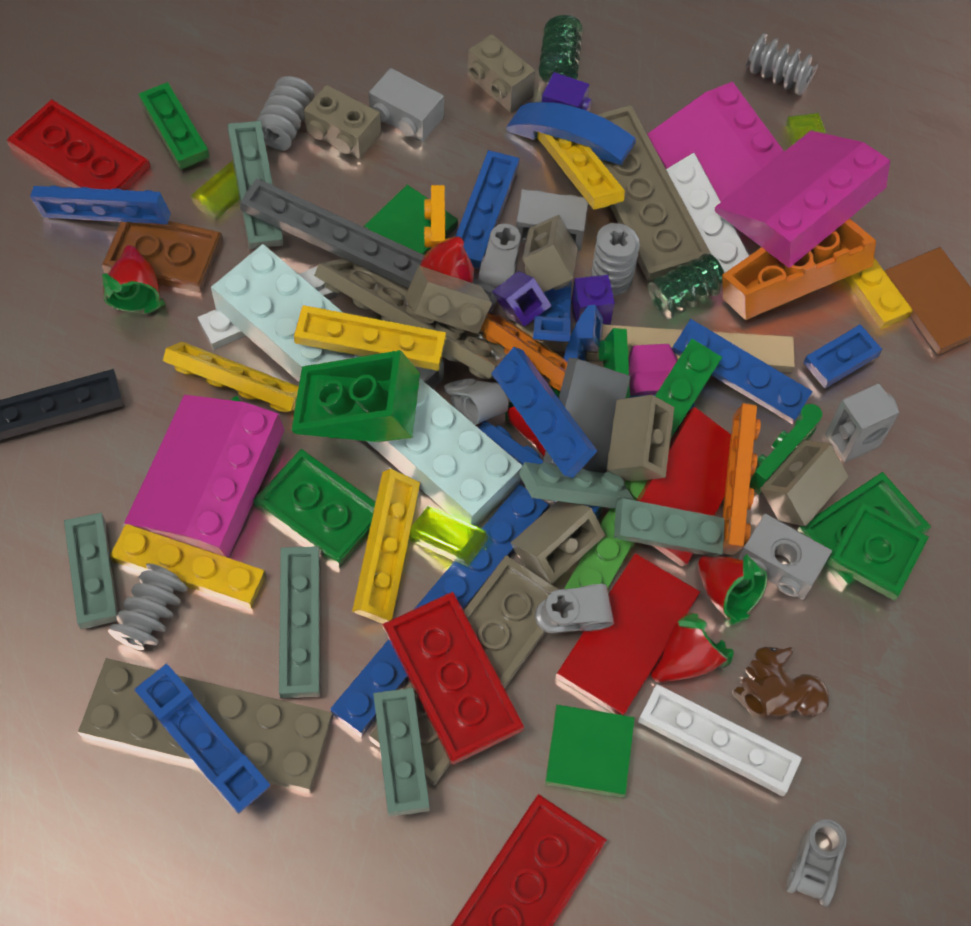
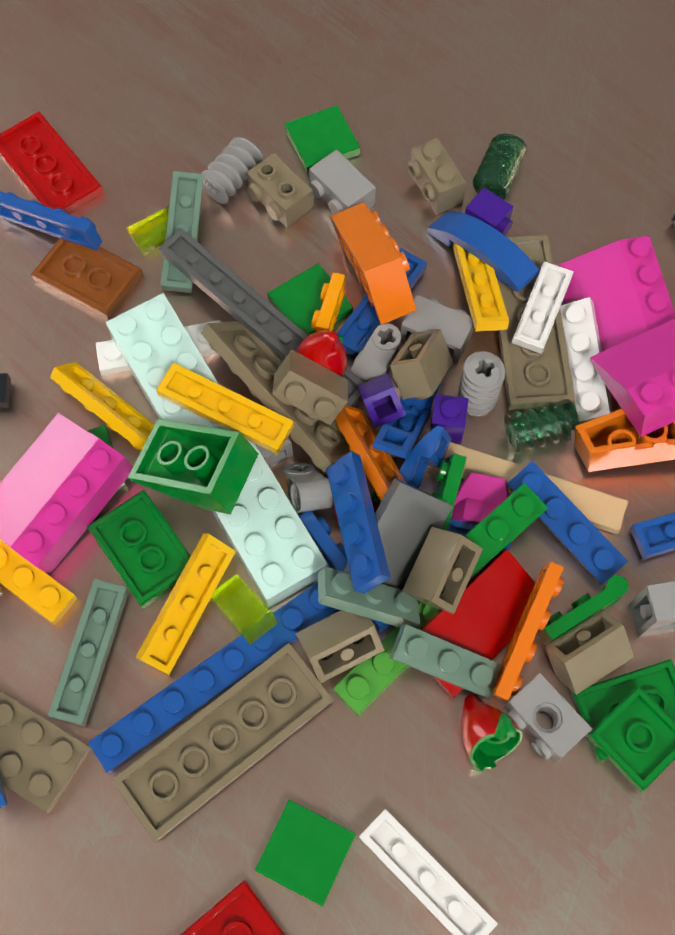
camera: 20 degrees right, 5 degrees up
hat [102,245,166,313] -> none
green plate [138,82,210,170] -> none
sand green plate [373,688,430,817] -> none
red tile [383,592,524,766] -> none
light grey piece [535,584,614,633] -> none
red tile [556,553,701,715] -> none
red hat [651,613,734,683] -> none
reddish brown animal [733,647,829,718] -> none
none -> green tile [284,105,361,173]
none -> orange wedge [331,202,417,325]
none -> white tile [512,261,574,354]

